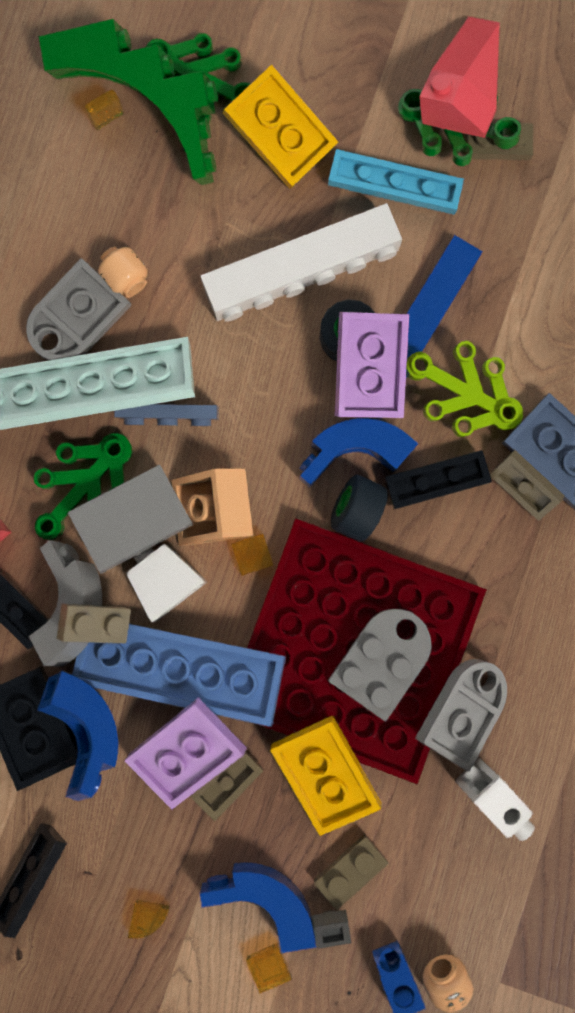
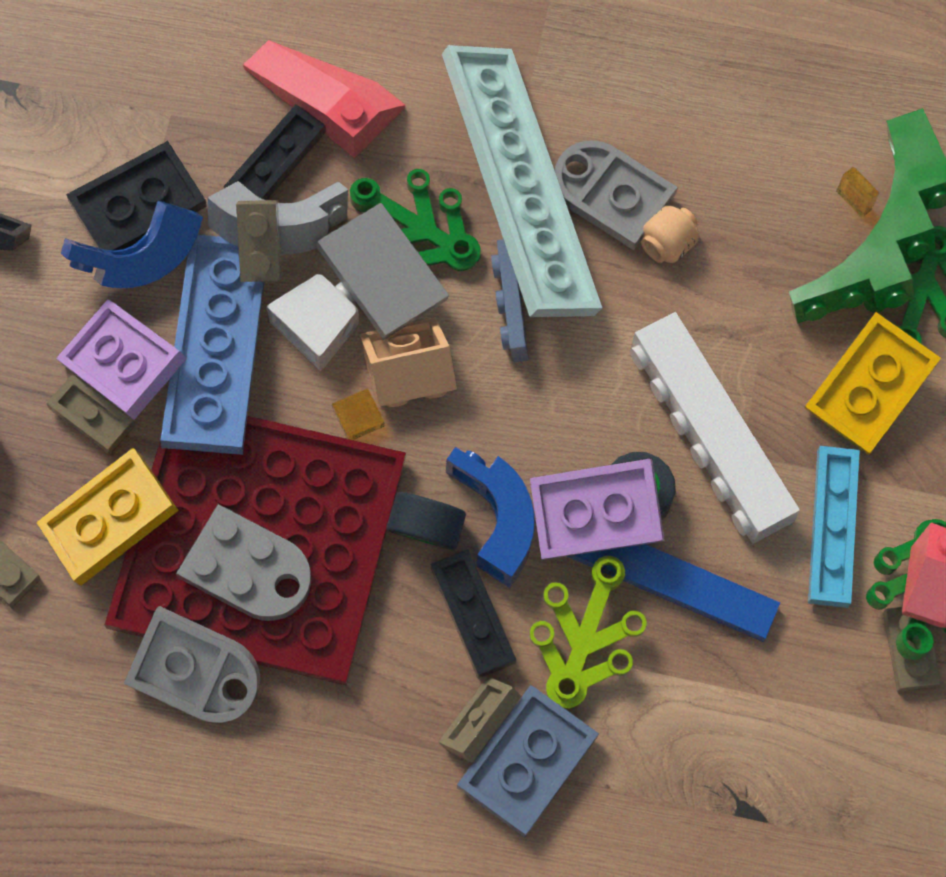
camera: 80 degrees right, 15 degrees down
white torso [455,757,535,841] -> none

